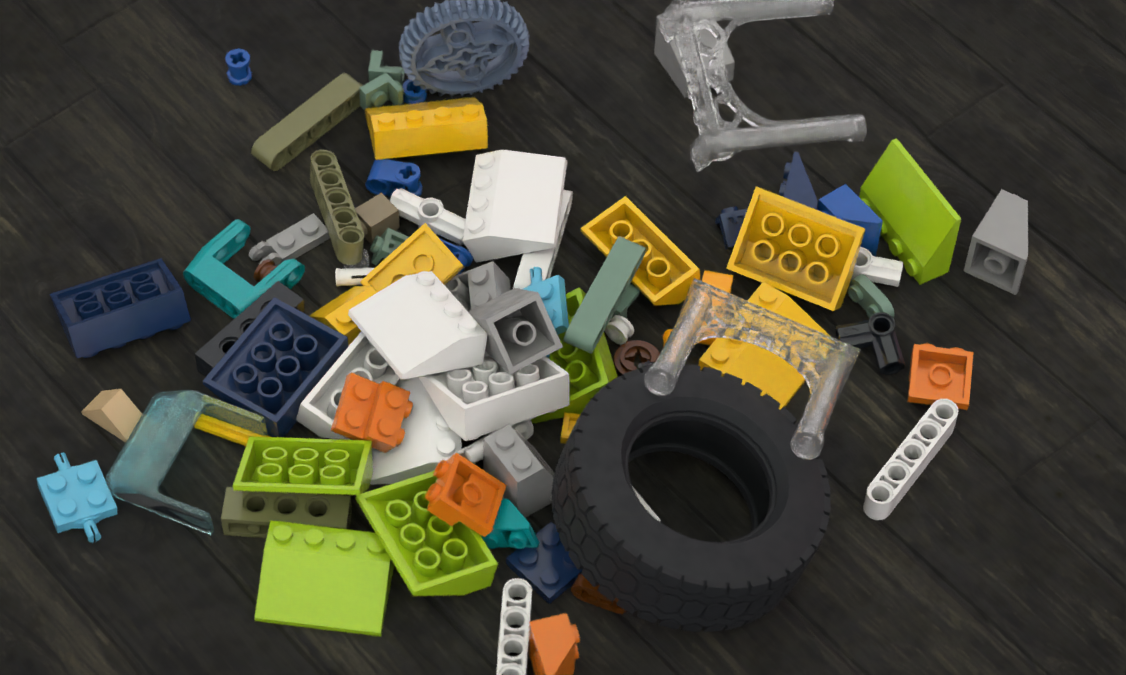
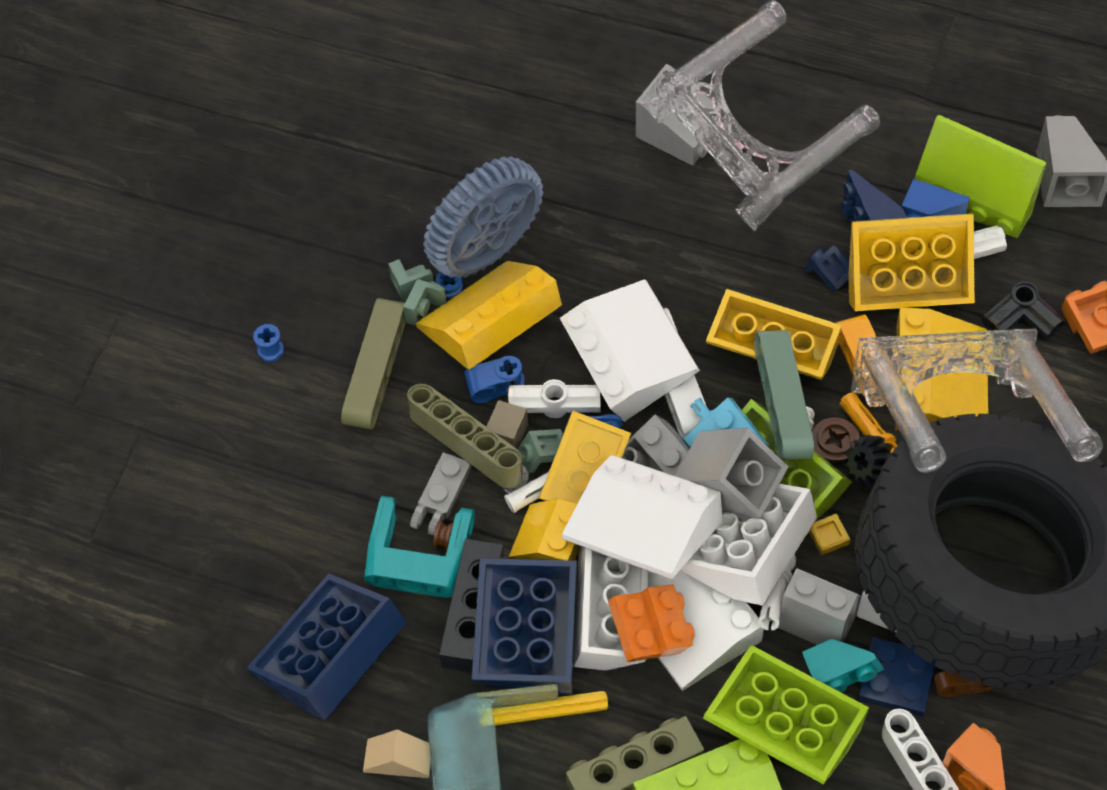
camera: 25 degrees left, 5 degrees up
lime slope [233,436,373,495] -> none
orange plate [425,452,507,537] -> none
sand green plate [848,274,895,318] -> none

